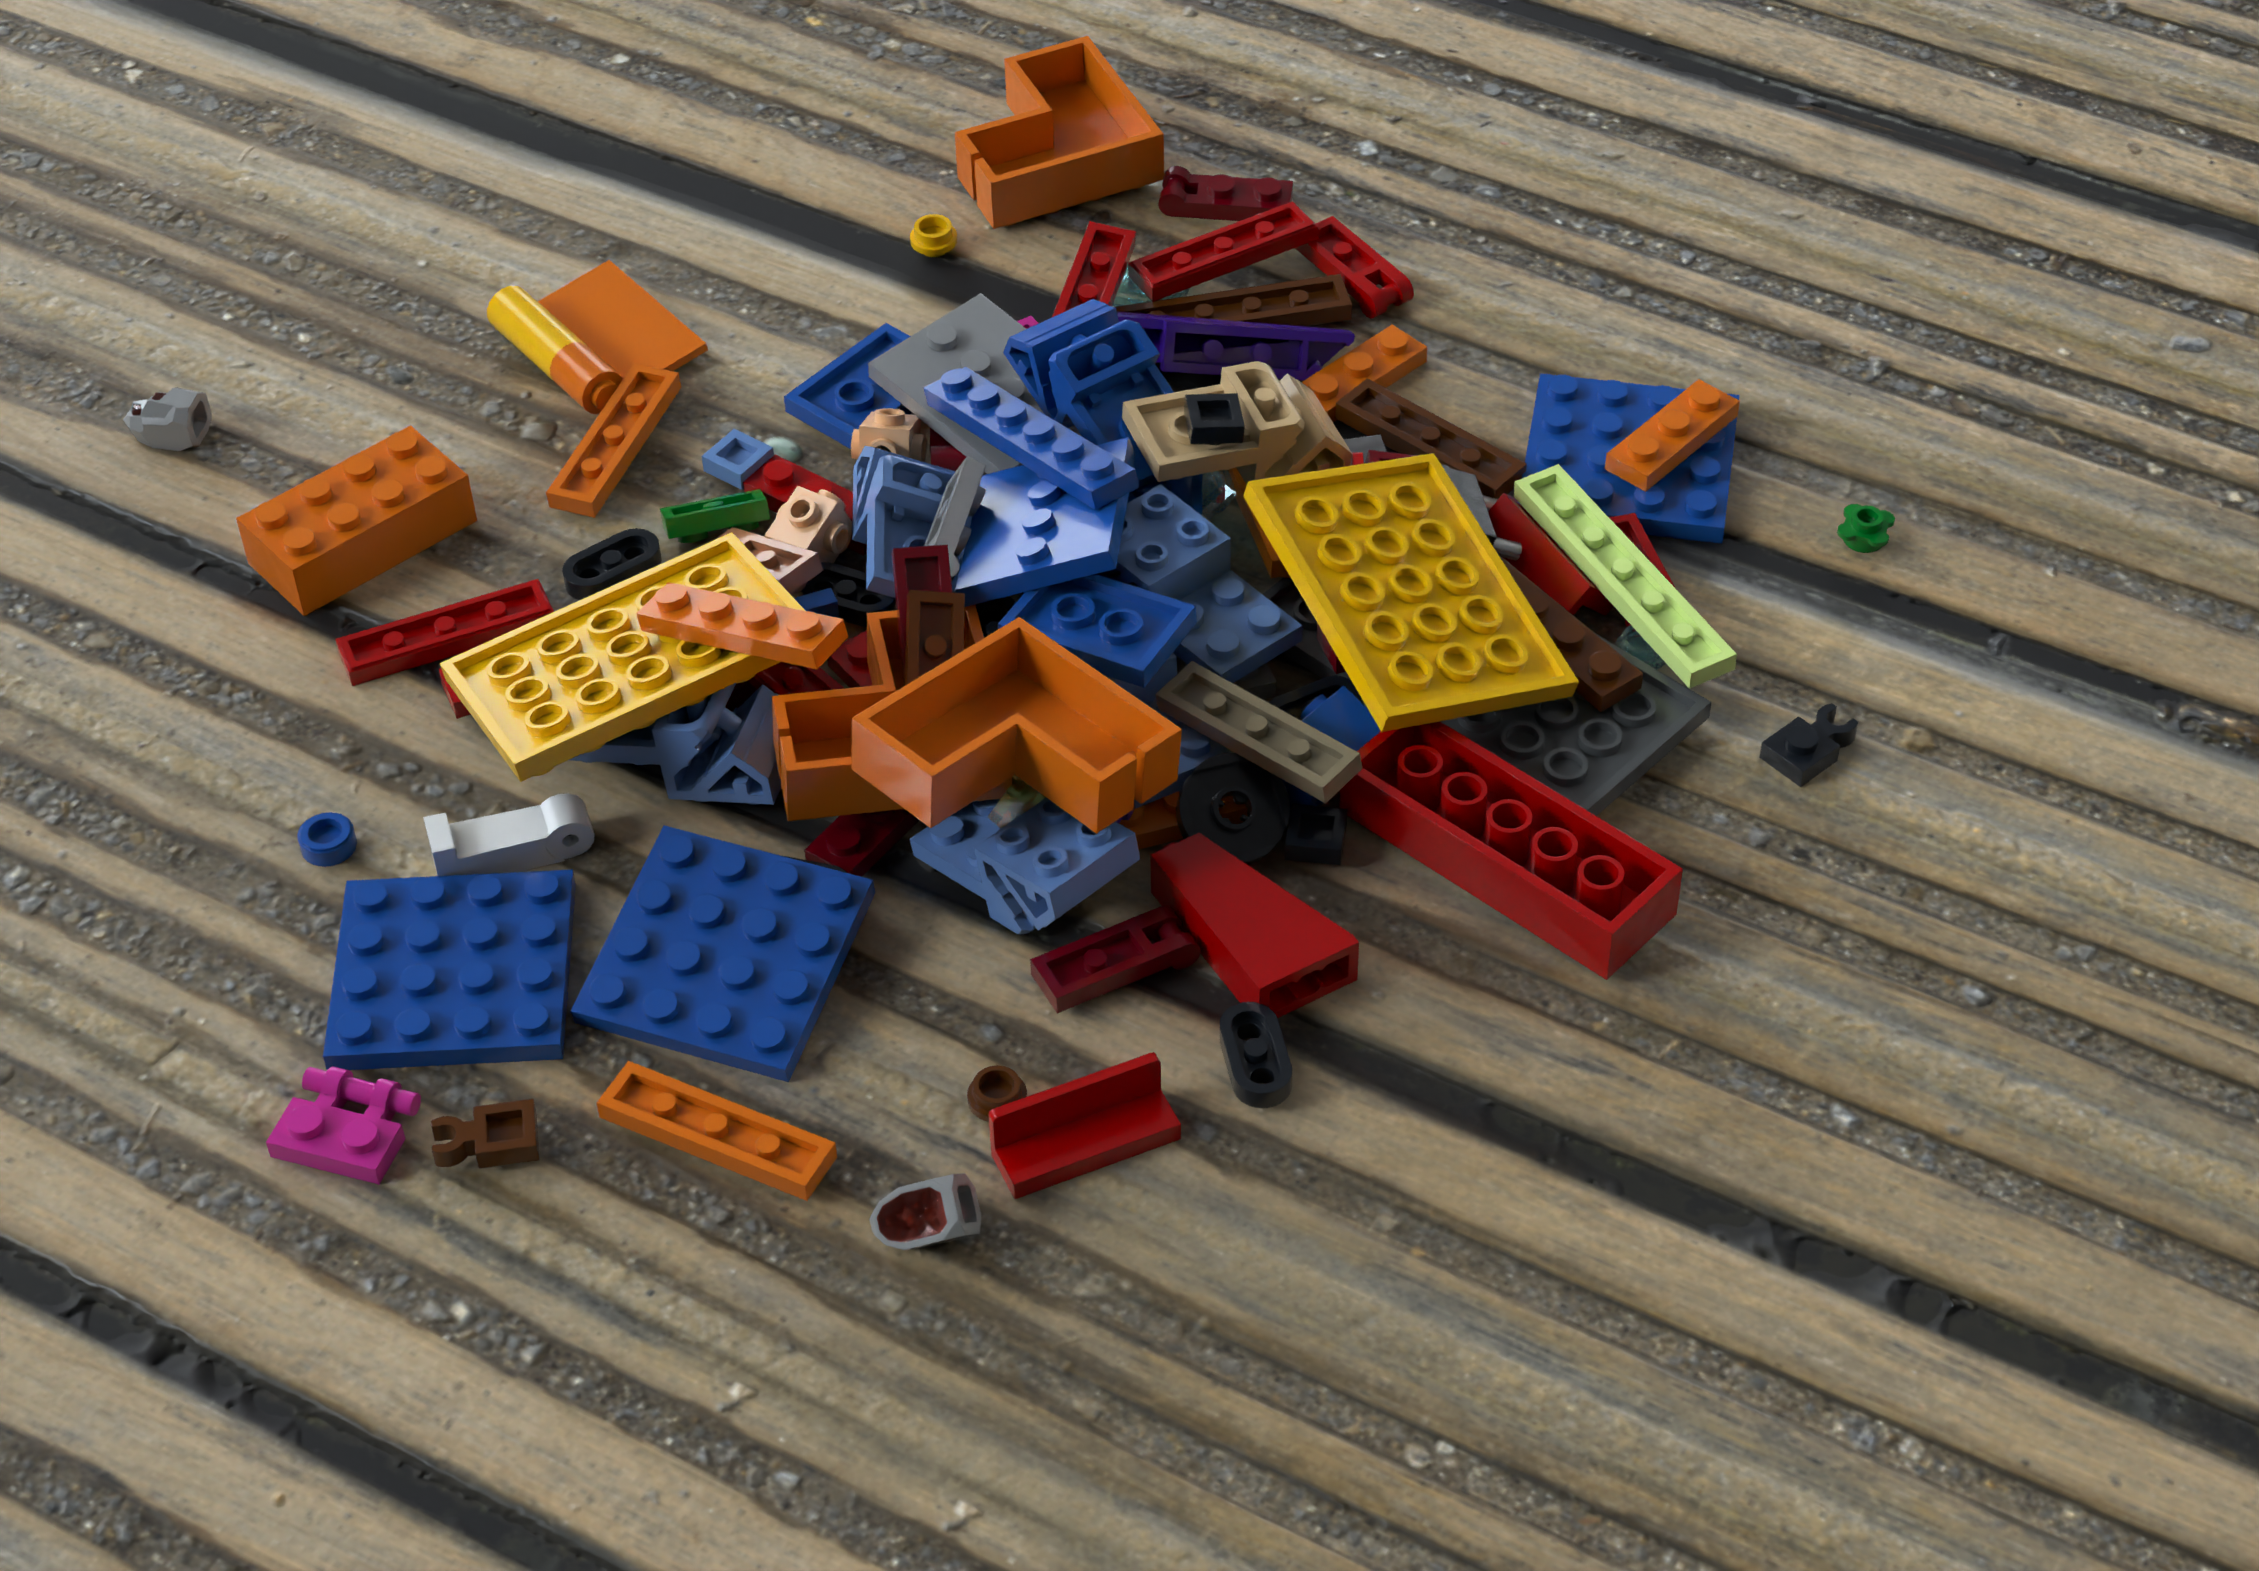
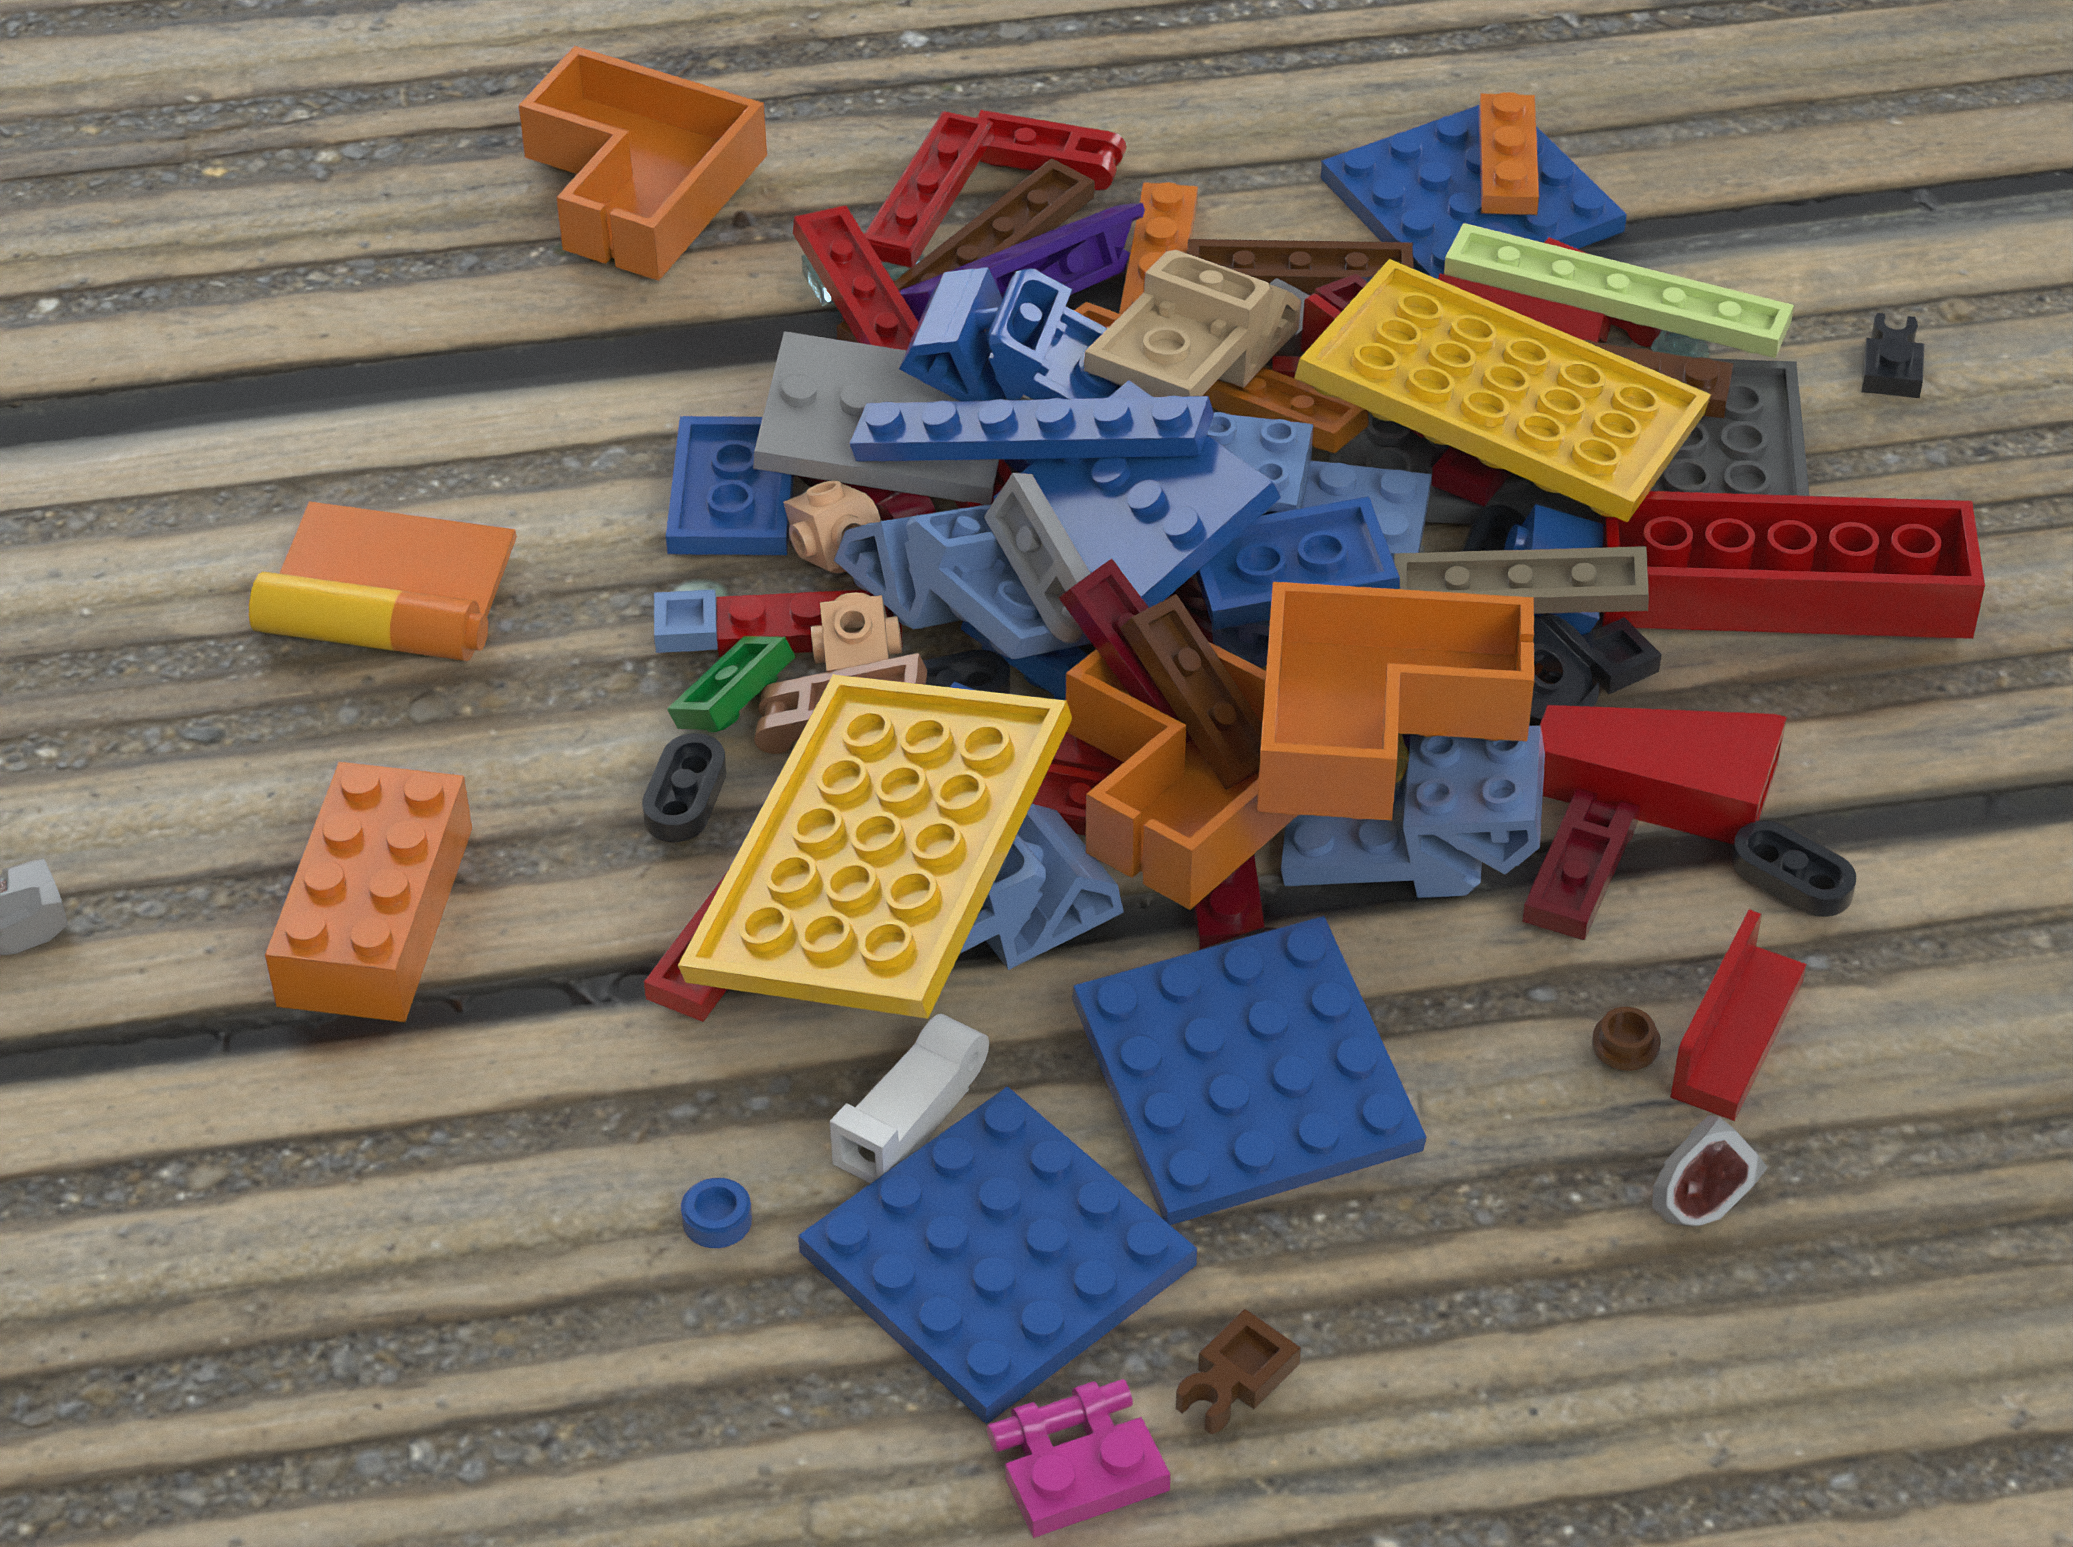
camera: 40 degrees left, 0 degrees up
red tile [335,579,554,686] -> none
orange plate [546,363,682,518] -> none
orange plate [597,1061,837,1201] -> none
orange plate [636,582,848,669] -> none
yellow plate [910,214,957,257] -> none
dark red plate [1158,166,1293,221] -> none
black plate [1184,393,1245,445] -> none
green plate [1837,504,1895,553] -> none

